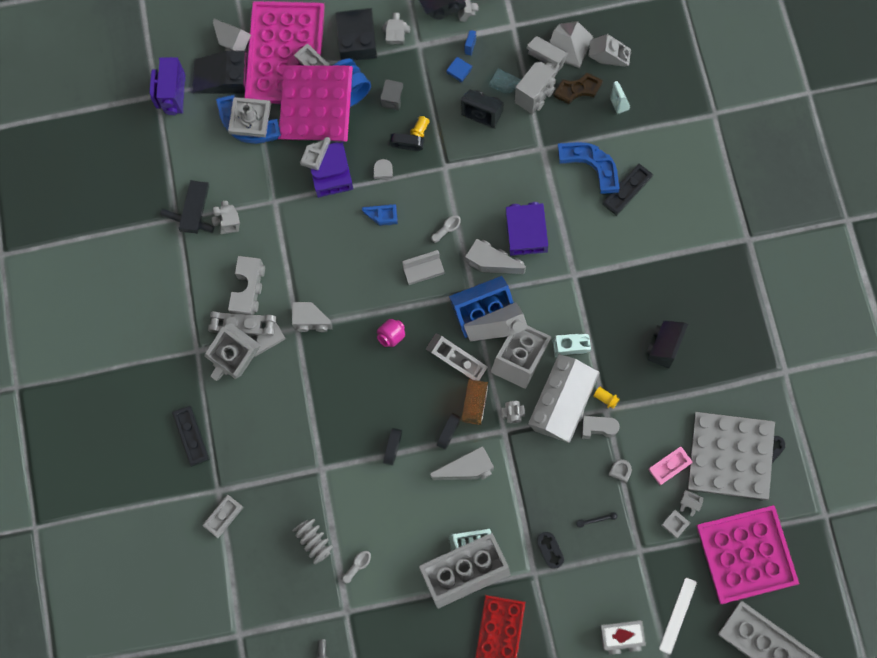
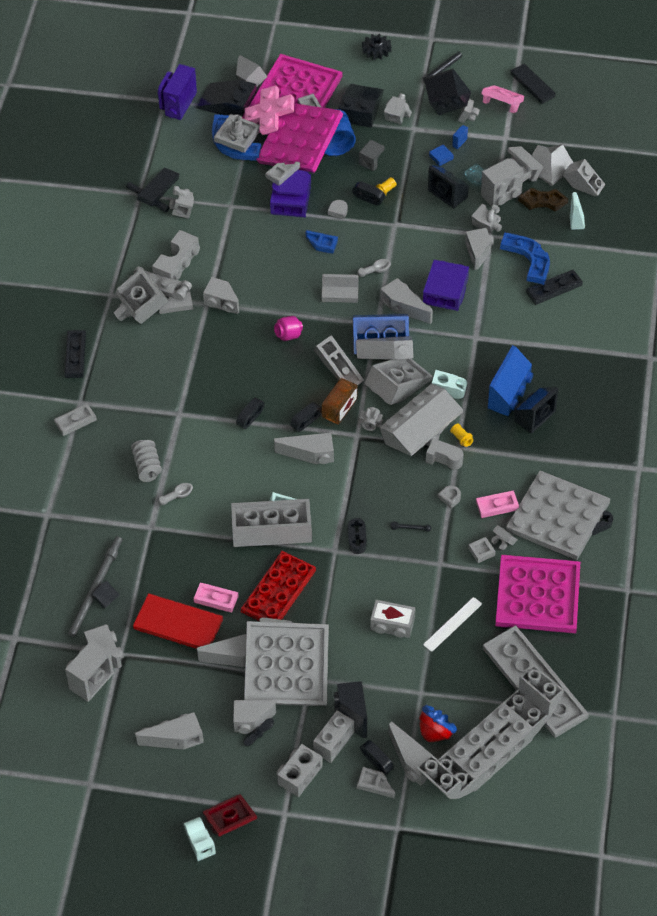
camera: 15 degrees right, 20 degrees down
none -> bright pink plate [245,85,294,135]
none -> light grey slope [465,228,494,270]
none -> light grey piece [471,203,502,233]
none -> blue slope [488,345,533,416]

